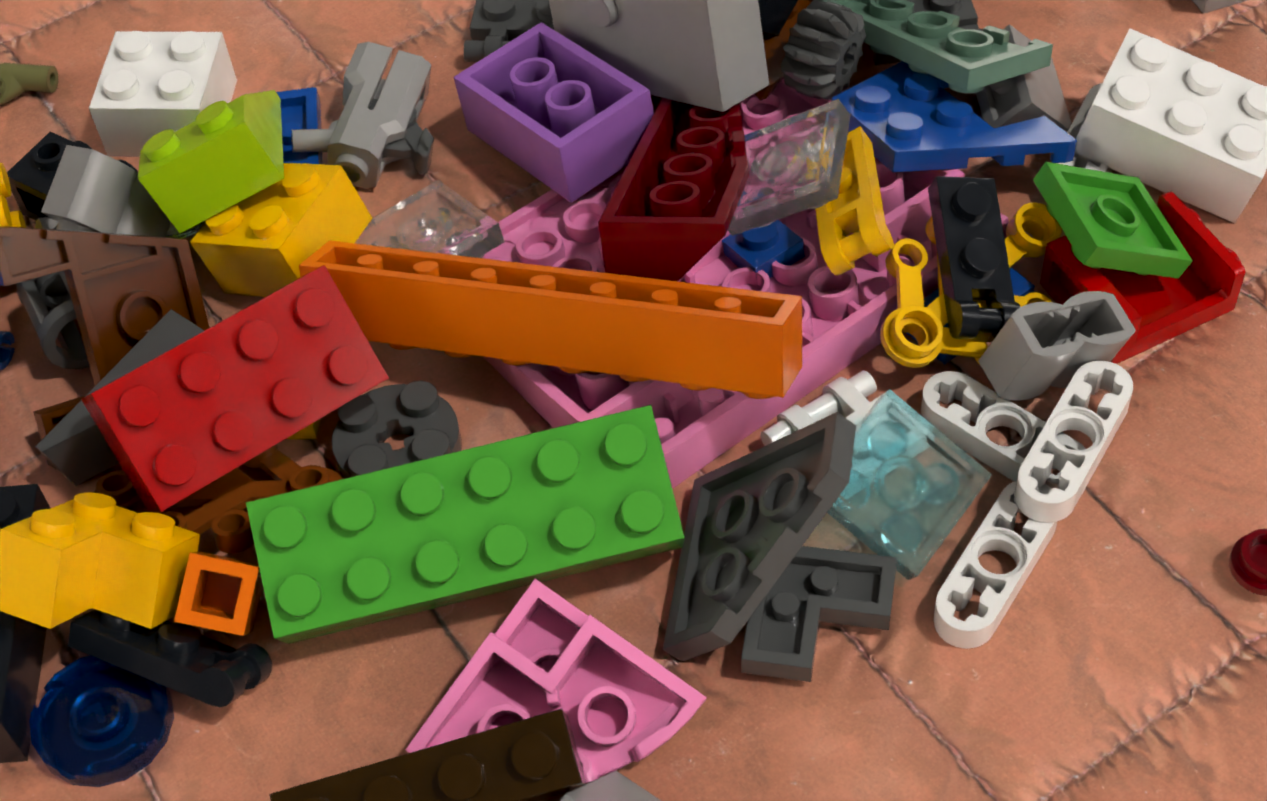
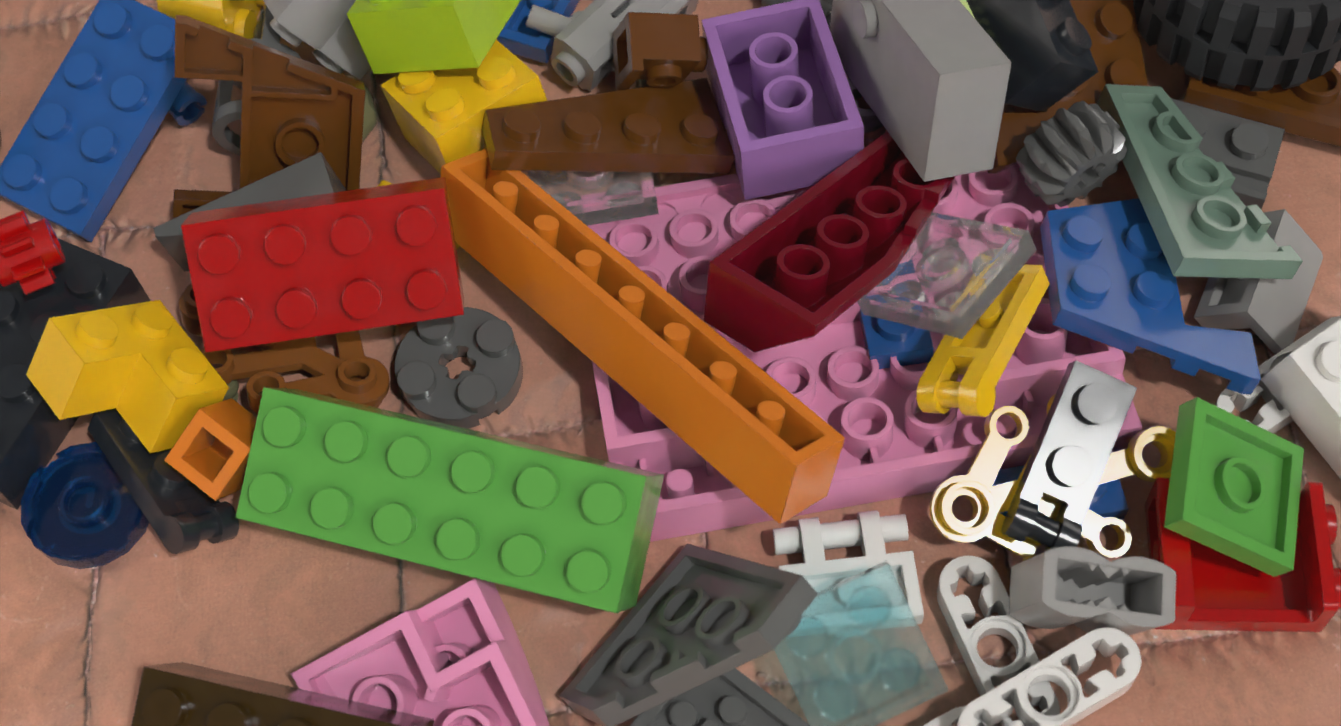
camera: 30 degrees right, 10 degrees up
none -> reddish brown wing [482,78,735,174]
none -> reddish brown brick [612,12,708,90]

